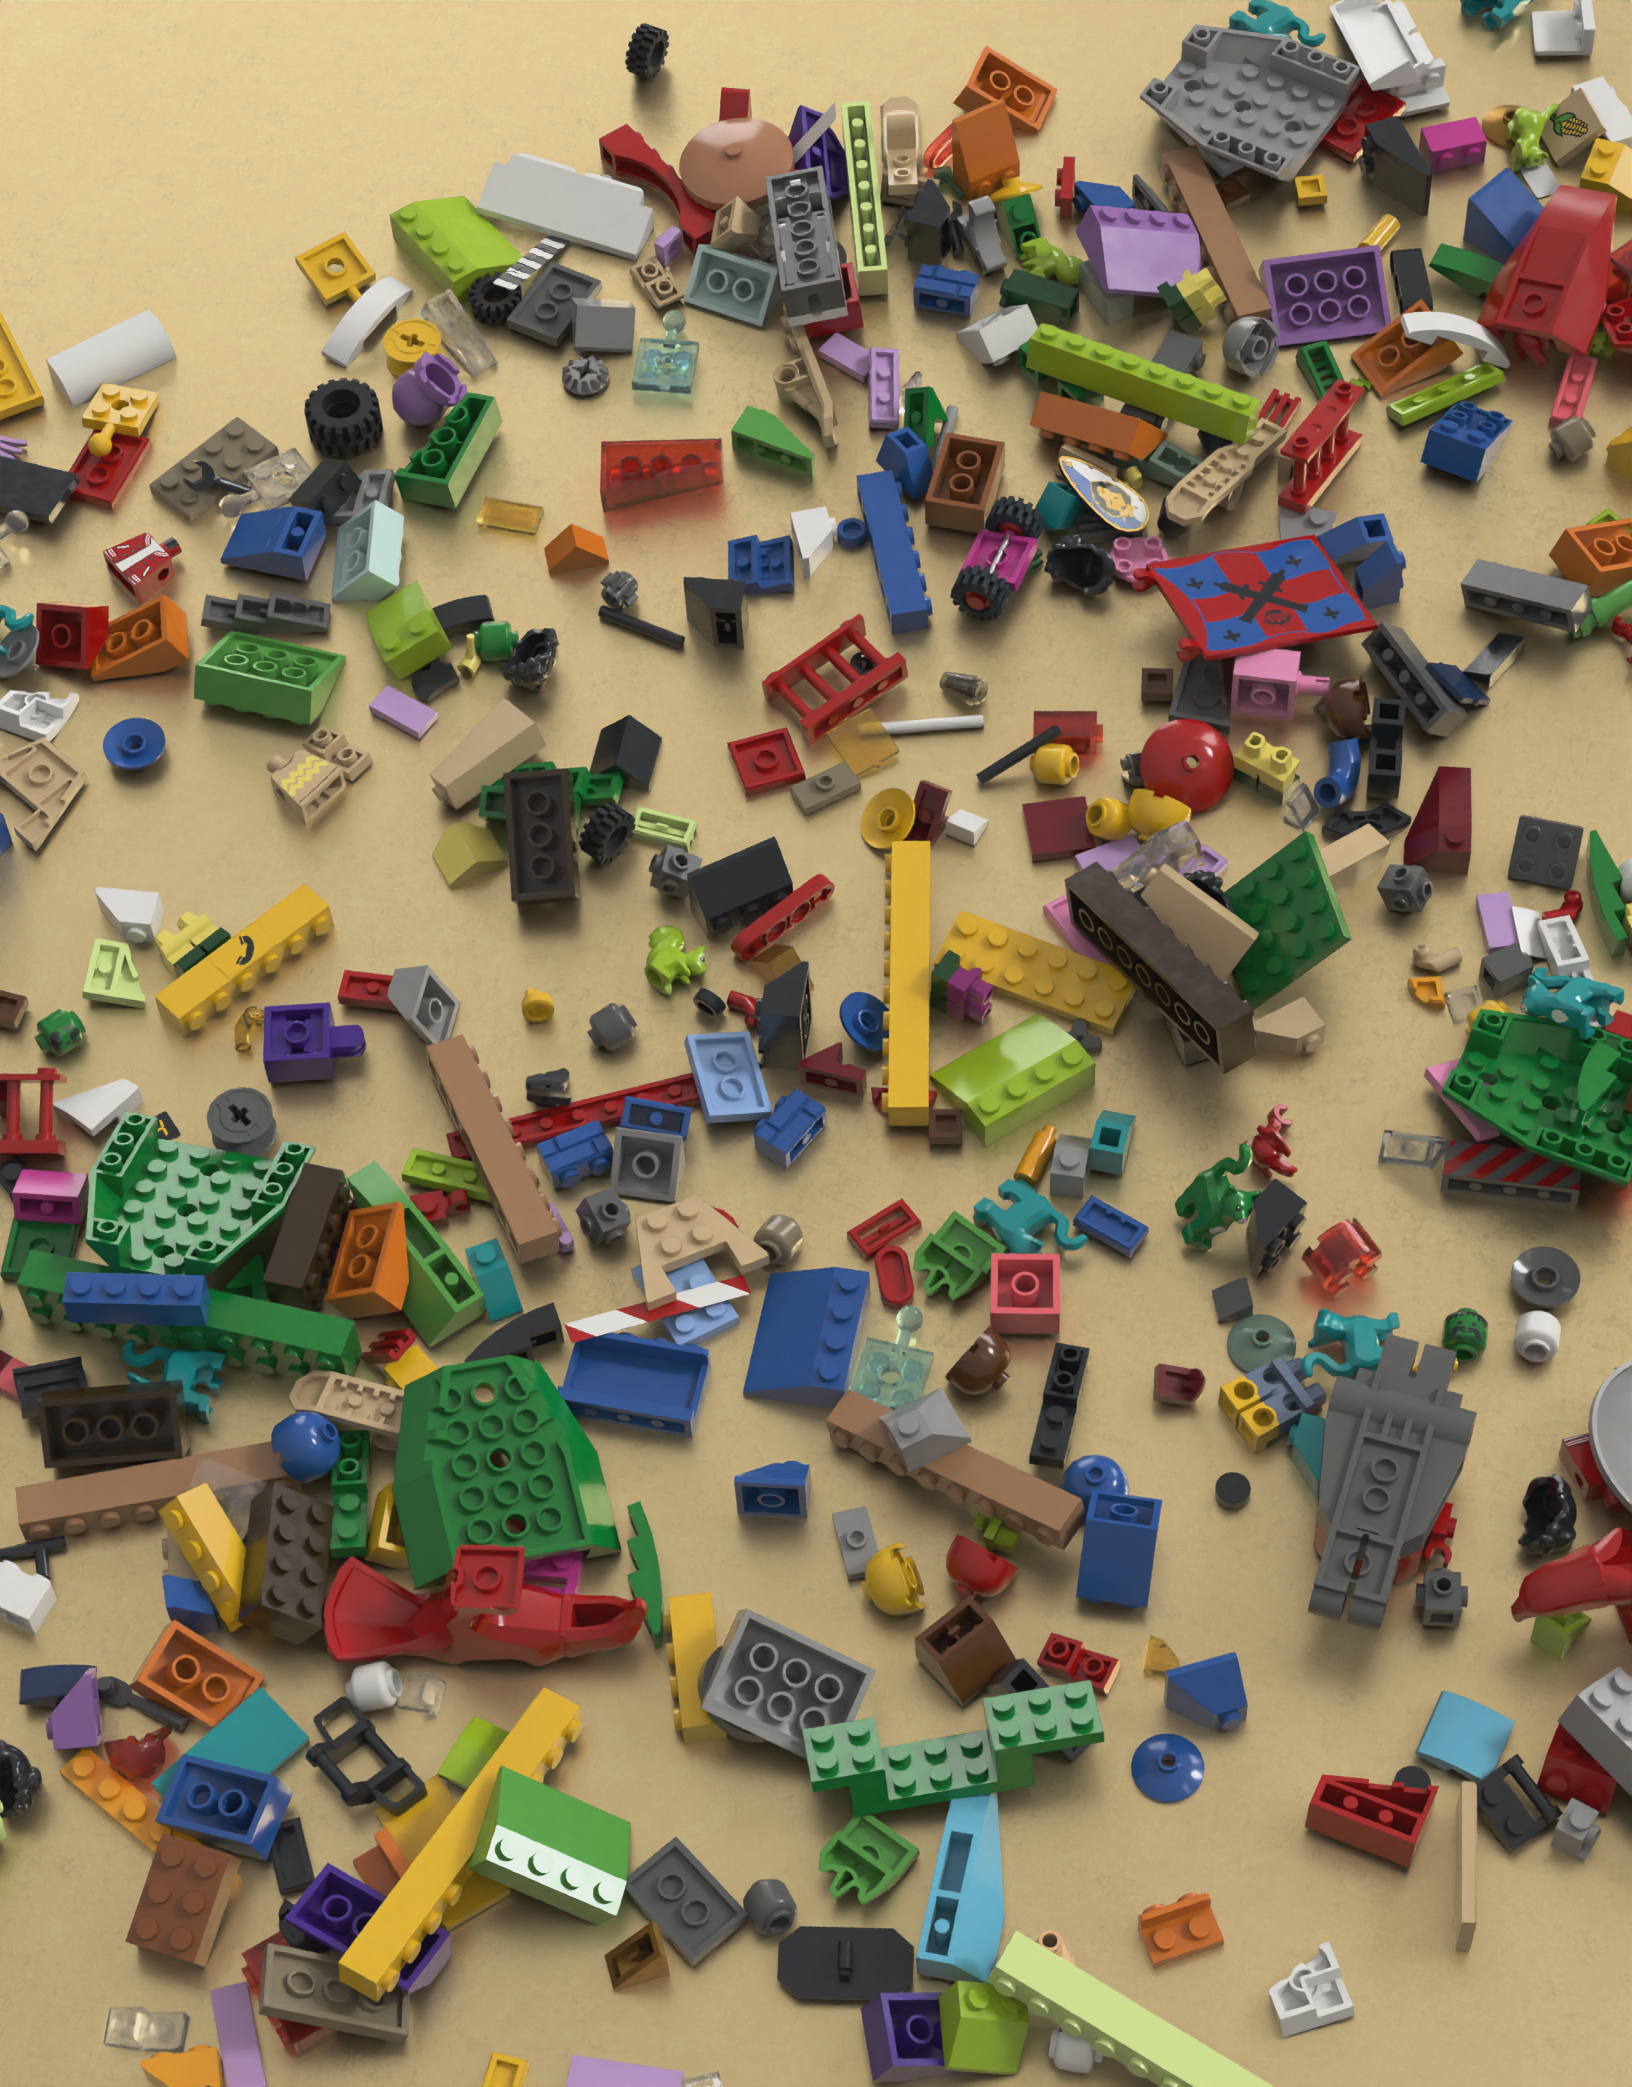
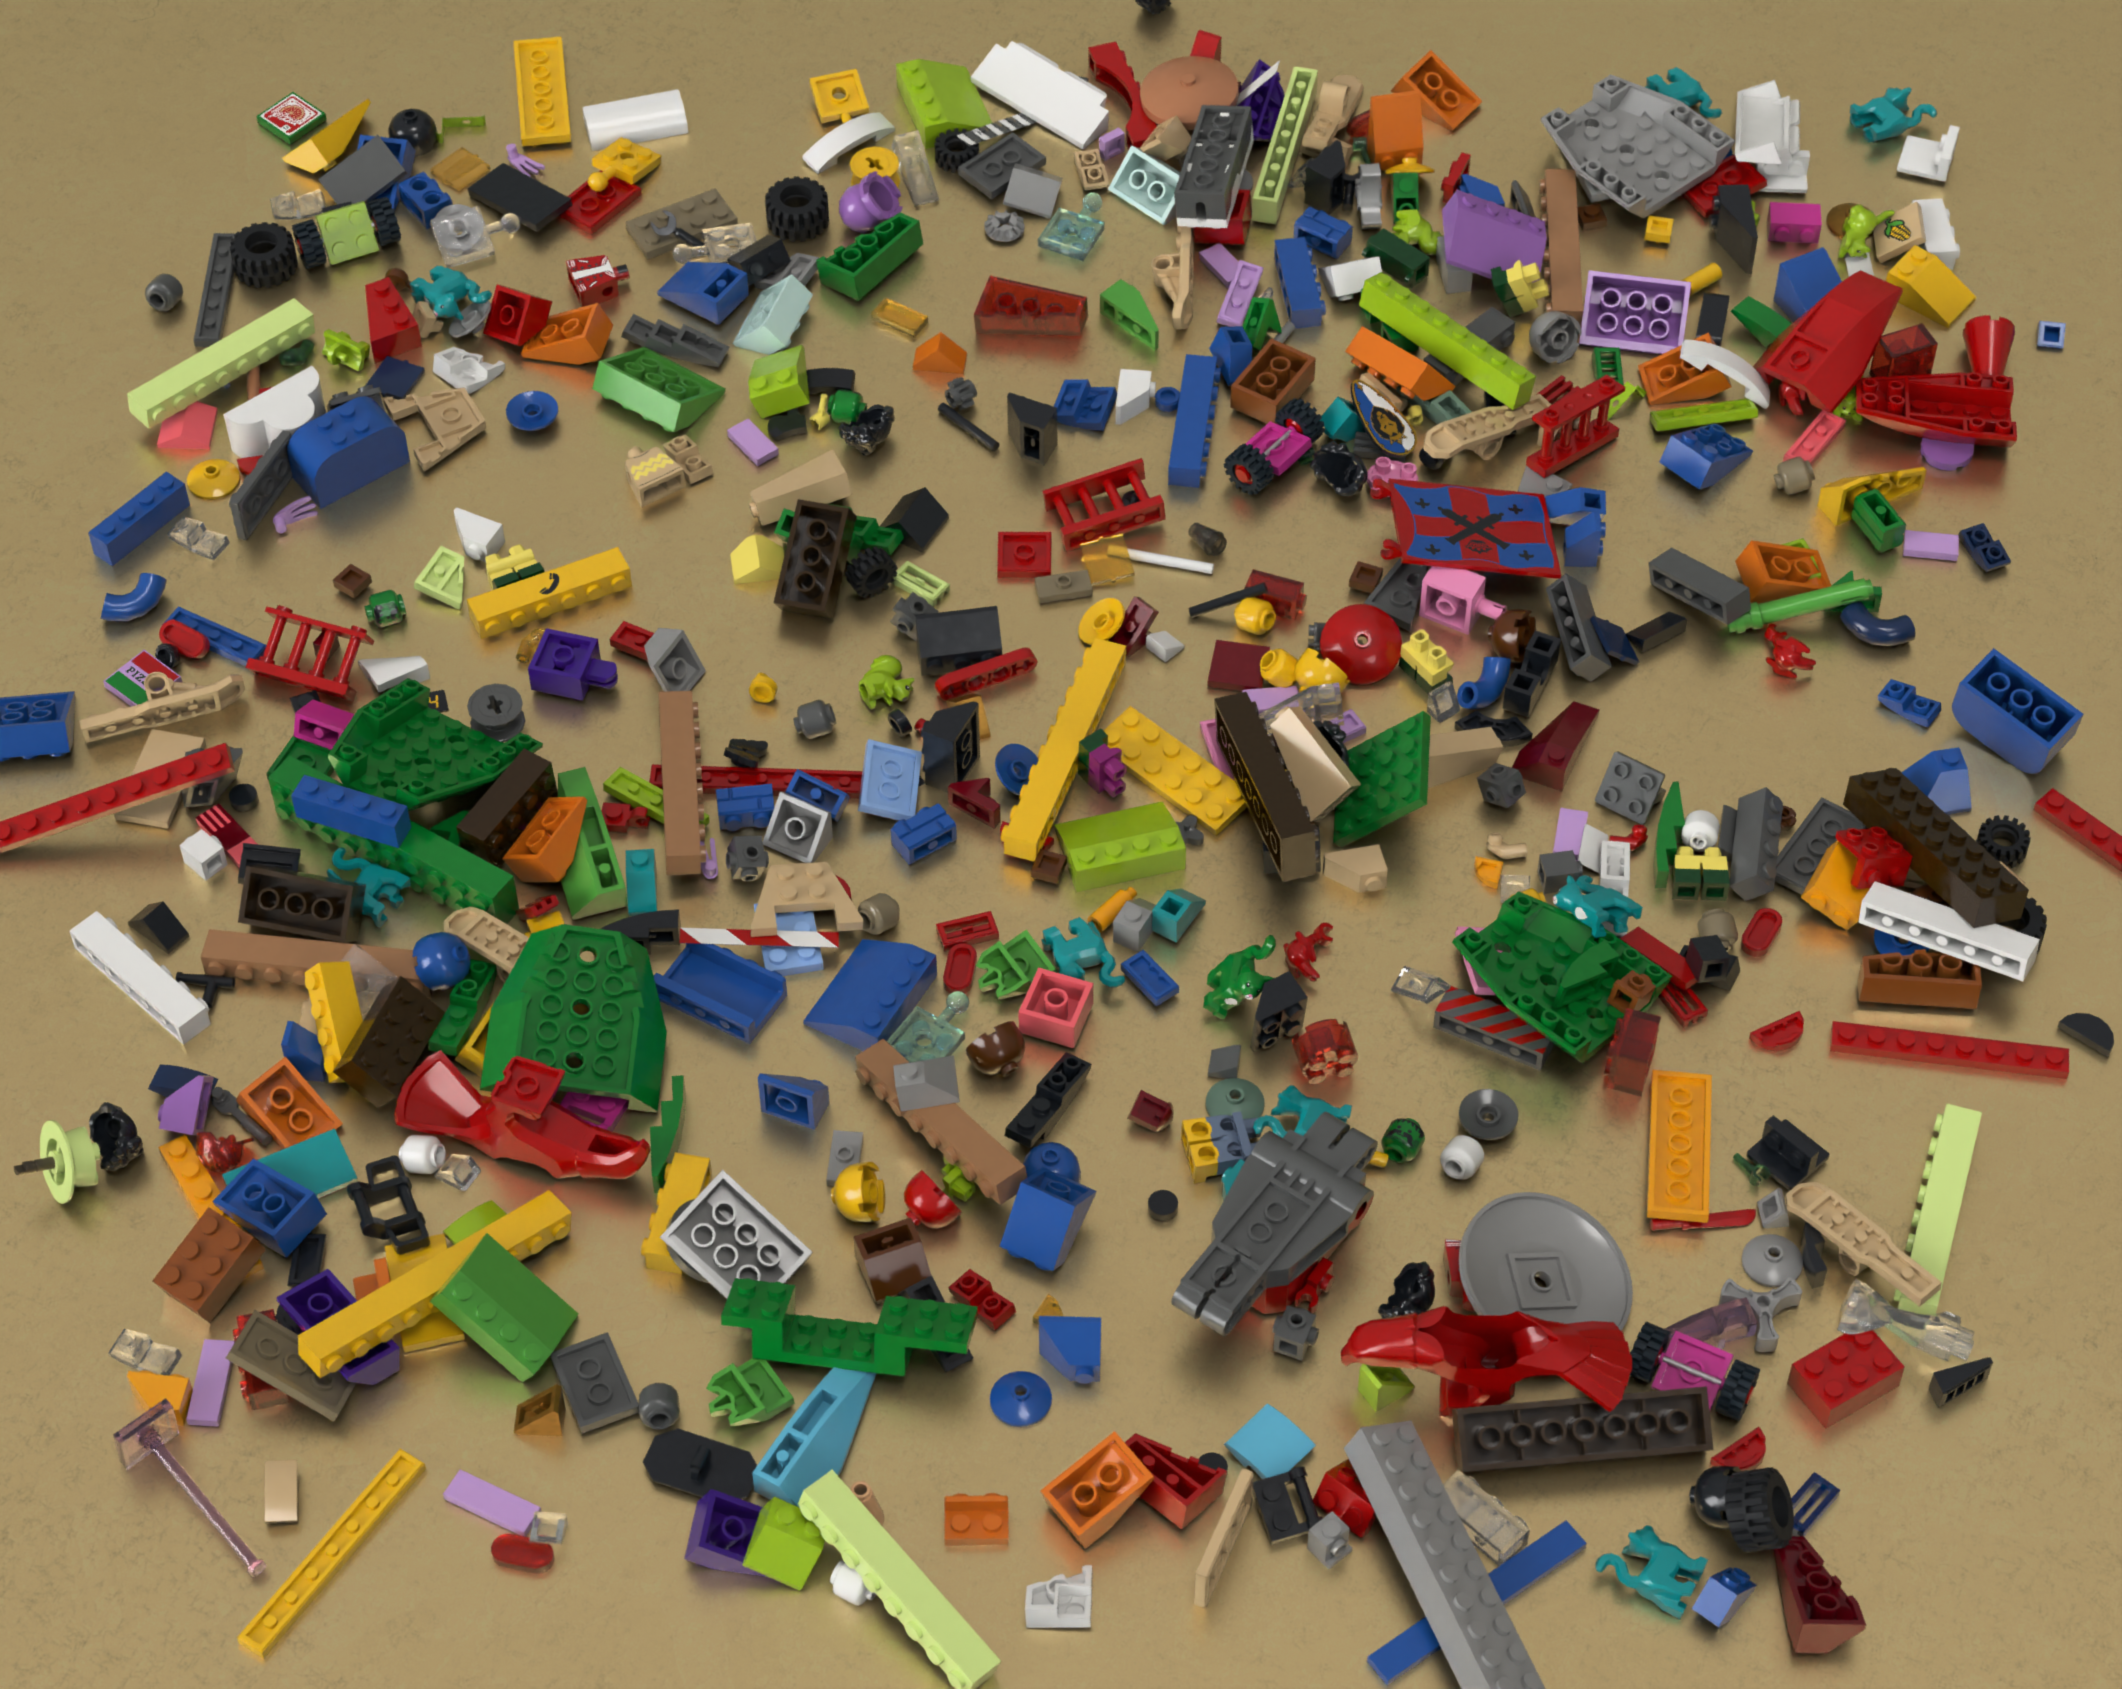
camera: 15 degrees right, 5 degrees down
none -> orange slope [1040,1431,1155,1549]
none -> blue brick [1274,237,1326,329]

